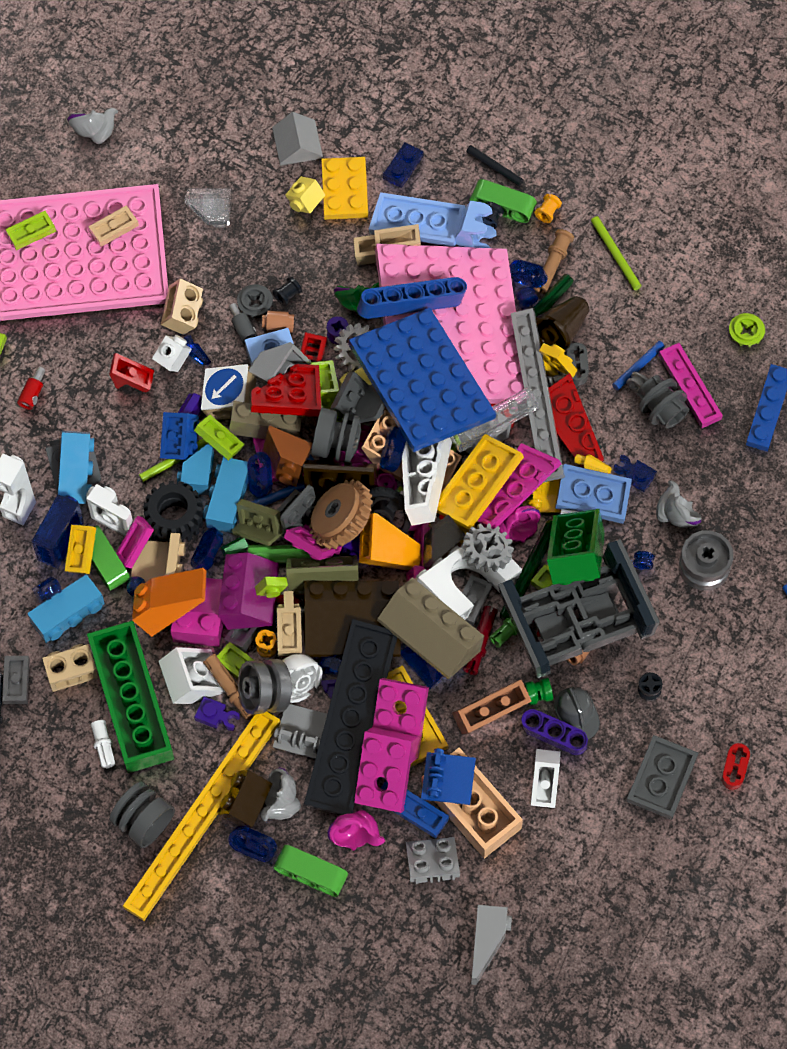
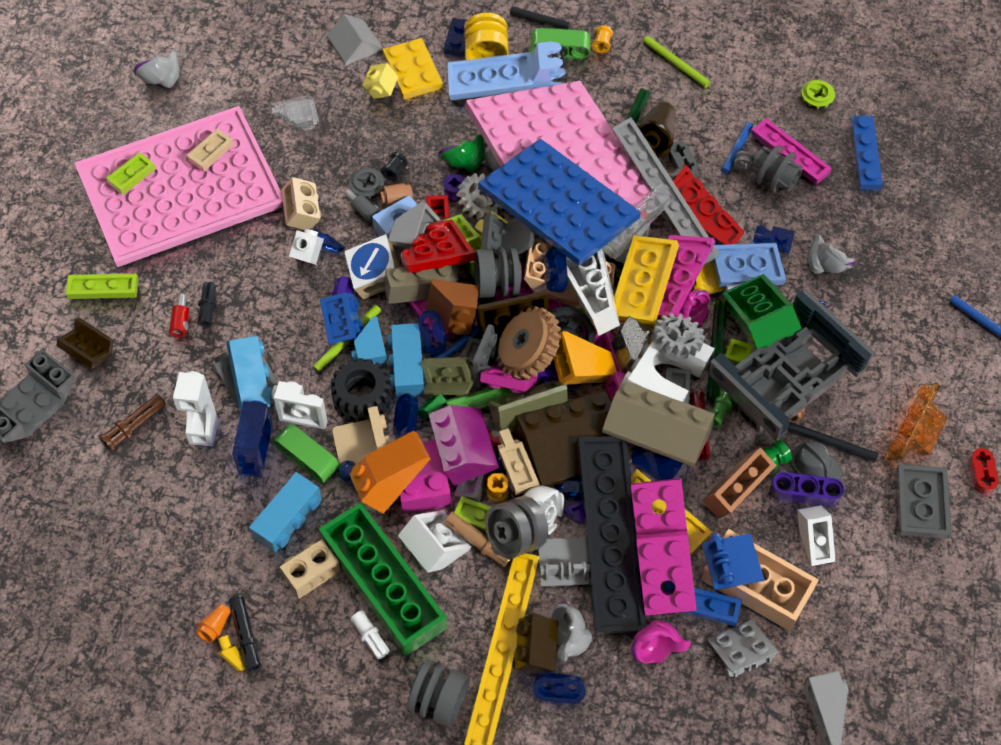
camera: 20 degrees left, 5 degrees down
flat silver plate [2,656,30,704] -> none
clear blue plate [32,576,62,600] -> none
yellow plate [64,524,96,574] -> none
red slope [109,353,154,393] -> none
dark pink tile [116,516,154,569] -> none
lime plate [194,414,244,461] -> none
dark purple plate [194,696,240,731] -> none
lime plate [255,577,288,598] -> none
bright green beam [273,845,348,897] -> none
tan slope [354,224,421,266] -> none
blue beam [357,277,467,319] -> none
clear blue beam [509,260,548,288] -> none
clear blue bush [516,287,538,307] -> none
medium nougat pin [534,229,574,294] -> none
yellow plate [539,343,577,377] -> none
yellow bar [574,454,612,474] -> none
black wheel [638,672,663,701] -> none
flat silver wheel [679,530,733,590] -> none
none -> black axle [197,281,217,327]
none -> yellow wheel [464,13,509,60]
none -> black bar [788,422,879,462]
none -> clear orange bracket [885,382,948,461]

